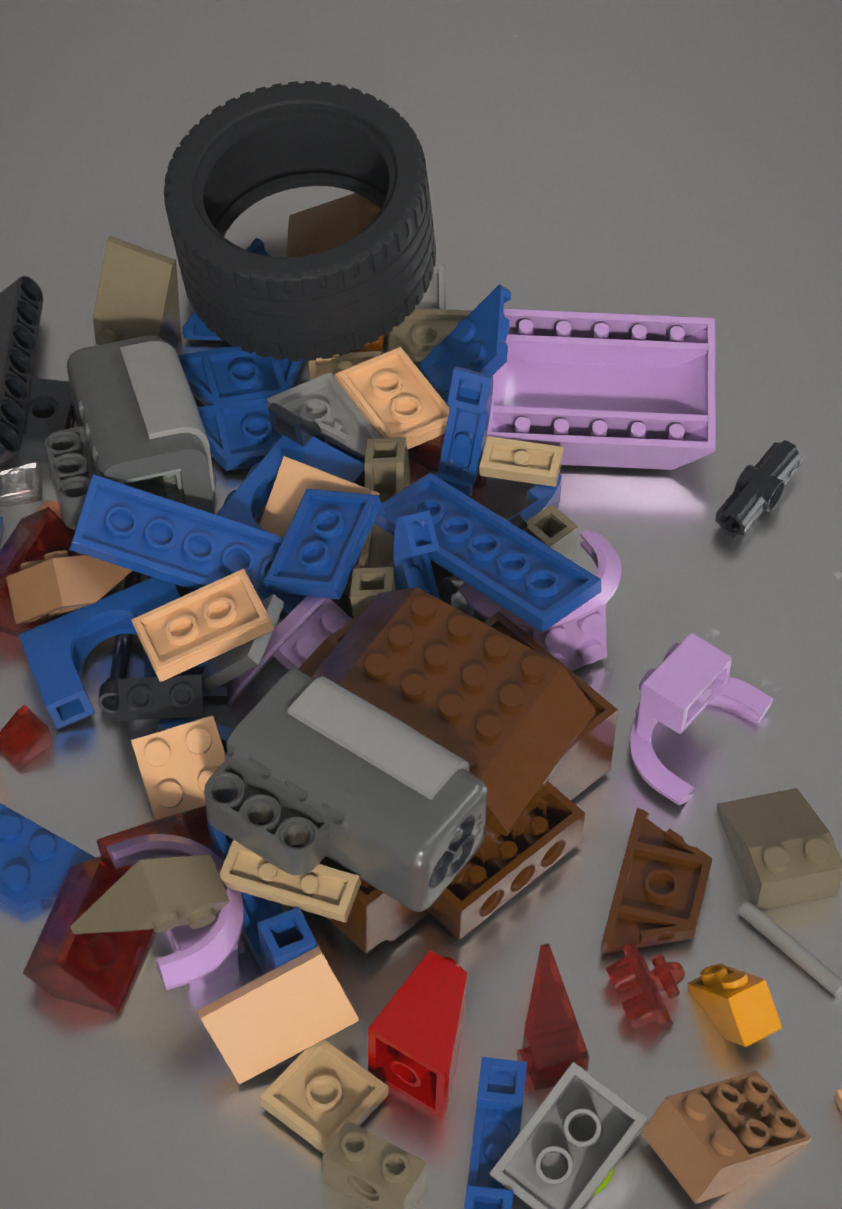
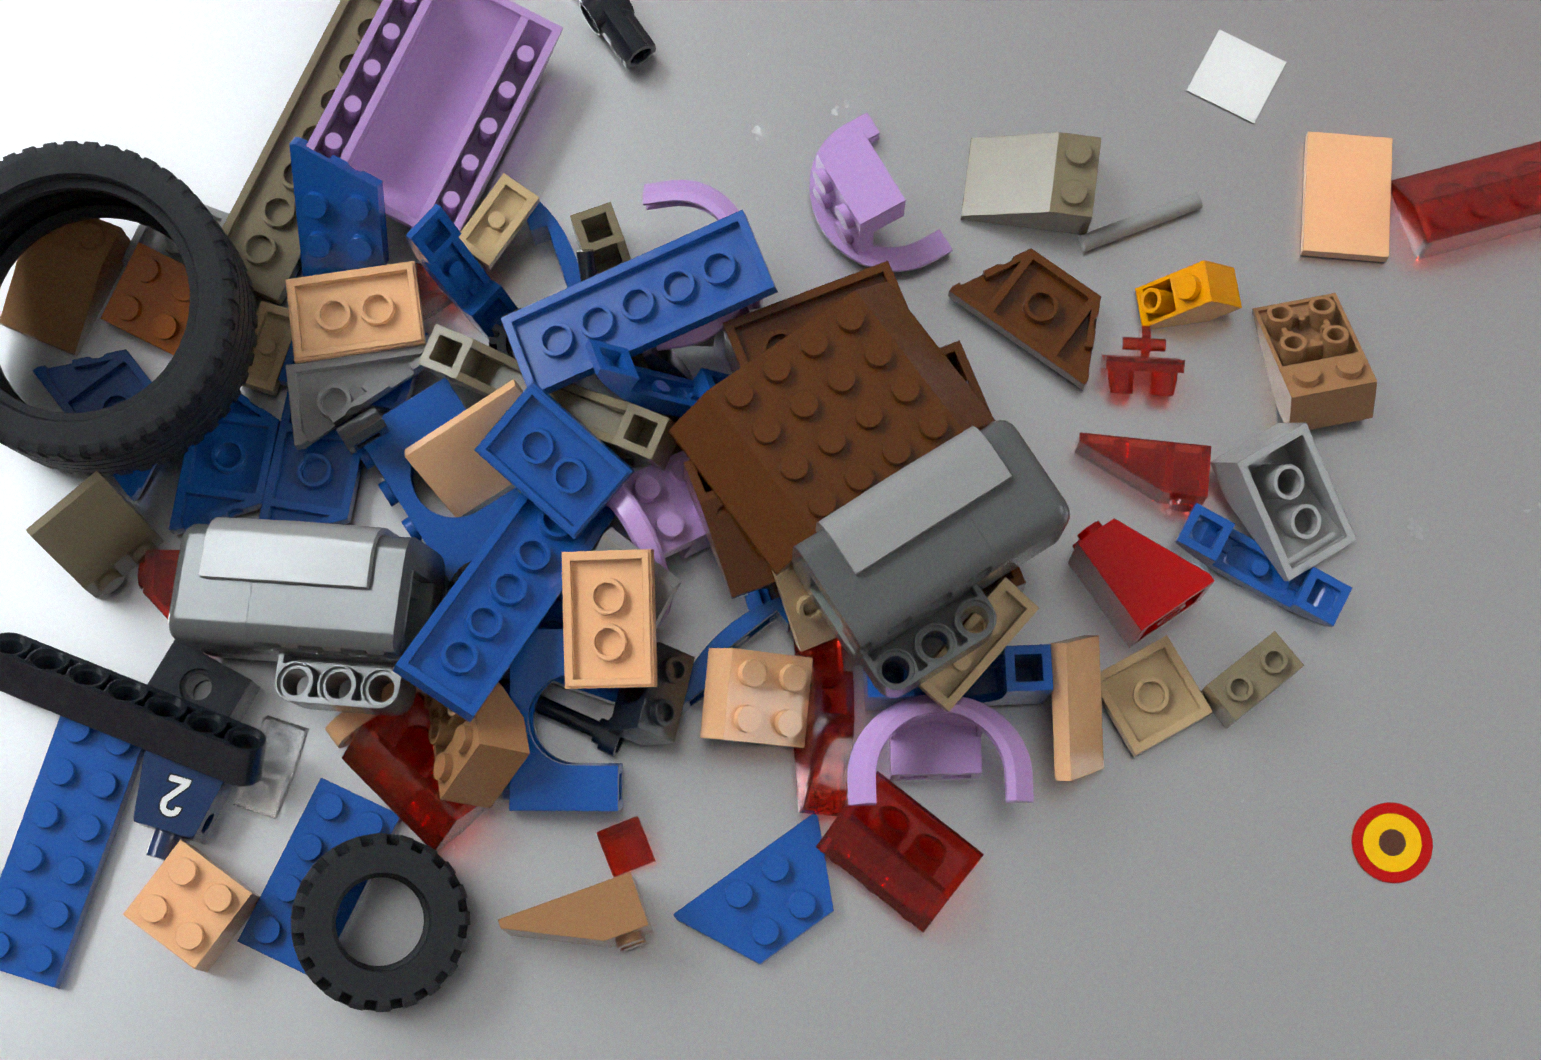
camera: 65 degrees left, 25 degrees up
dark tan slope [70,854,229,934] -> none

